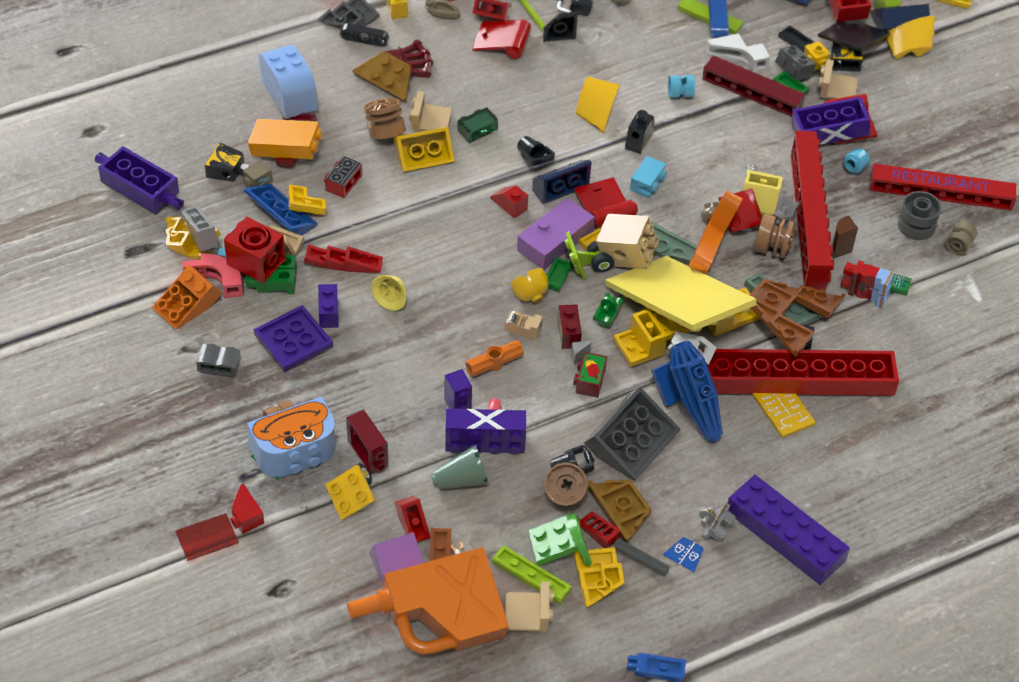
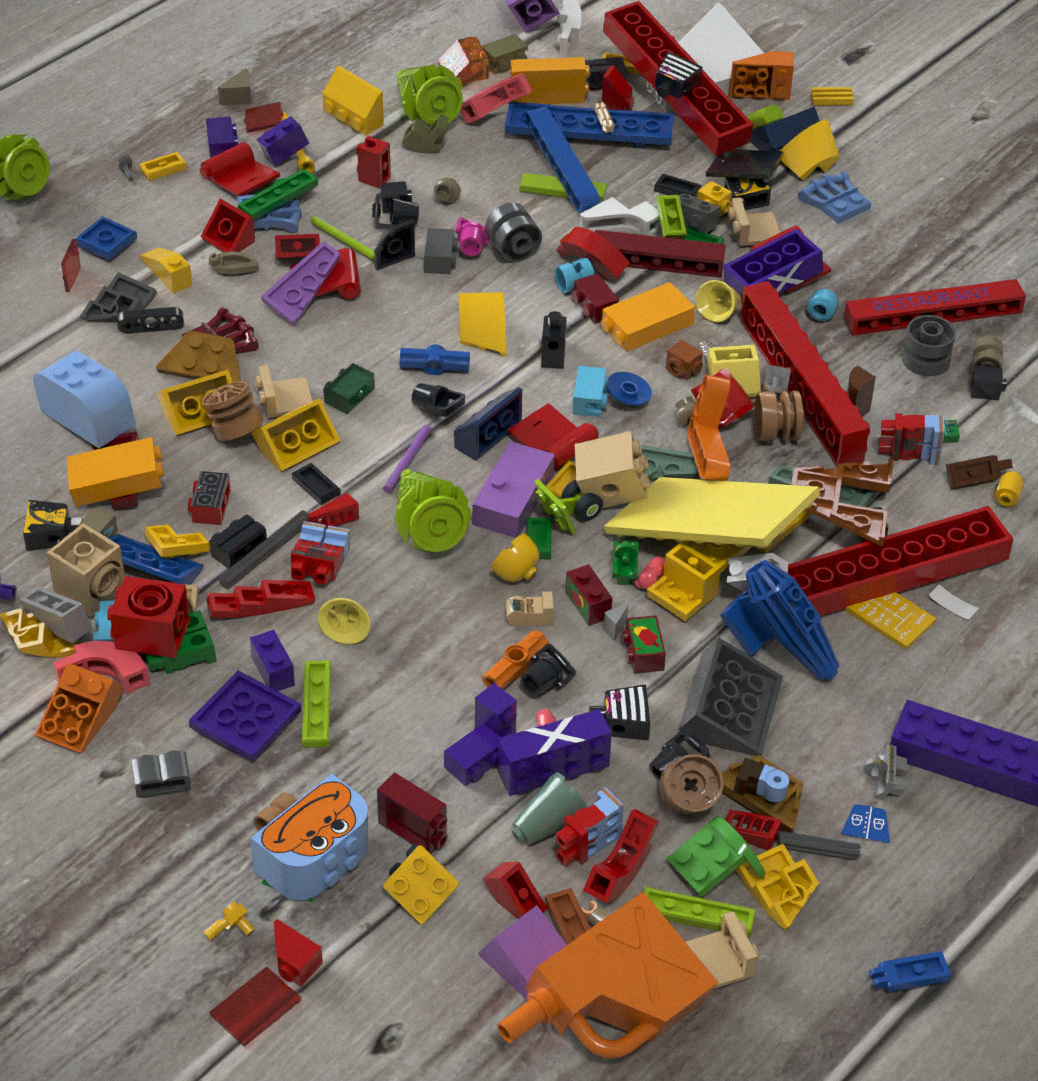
camera: 20 degrees left, 5 degrees down
red slope [490,185,529,219] -> none
none -> tan brick [47,523,125,617]
none -> yellow slope [157,370,232,435]
none -> yellow piece [203,901,255,941]
none -> black brick [209,514,267,569]
none -> dark grey axle [219,510,309,589]
none -> medium lavender wing [261,241,341,327]
none -> hips [291,521,350,585]
none -> black tile [292,463,341,506]
none -> lime tile [302,660,331,748]
none -> red slope [308,493,359,530]
none -> medium lavender bar [383,425,432,493]
none -> lime plant [395,469,472,552]
none -> blue piece [400,344,470,375]
none -> dark grey brick [424,228,458,274]
none -> dark purple brick [444,723,501,787]
none -> dark pink piece [454,217,490,256]
none -> dark grey wheel [485,202,542,262]
none -> black piece [521,644,576,695]
none -> red arch [556,227,630,279]
none -> hips [556,787,624,866]
none -> dark red brick [572,273,619,324]
none -> red arch [583,809,659,903]
none -> black torso [589,685,650,740]
none -> light orange brick [601,282,695,352]
none -> blue dish [606,372,652,406]
none -> coral arm [634,556,665,590]
none -> lime brick [656,195,687,239]
none -> dark orange brick [666,339,703,380]
none -> light yellow hat [695,280,741,322]
none -> leg [734,758,789,802]
none -> medium blue plate [798,171,871,224]
none -> white sticker [929,585,979,619]
none -> reddish brown hinge [946,455,1013,488]
none -> black brick [971,365,1007,401]
none -> yellow brick [994,471,1024,507]

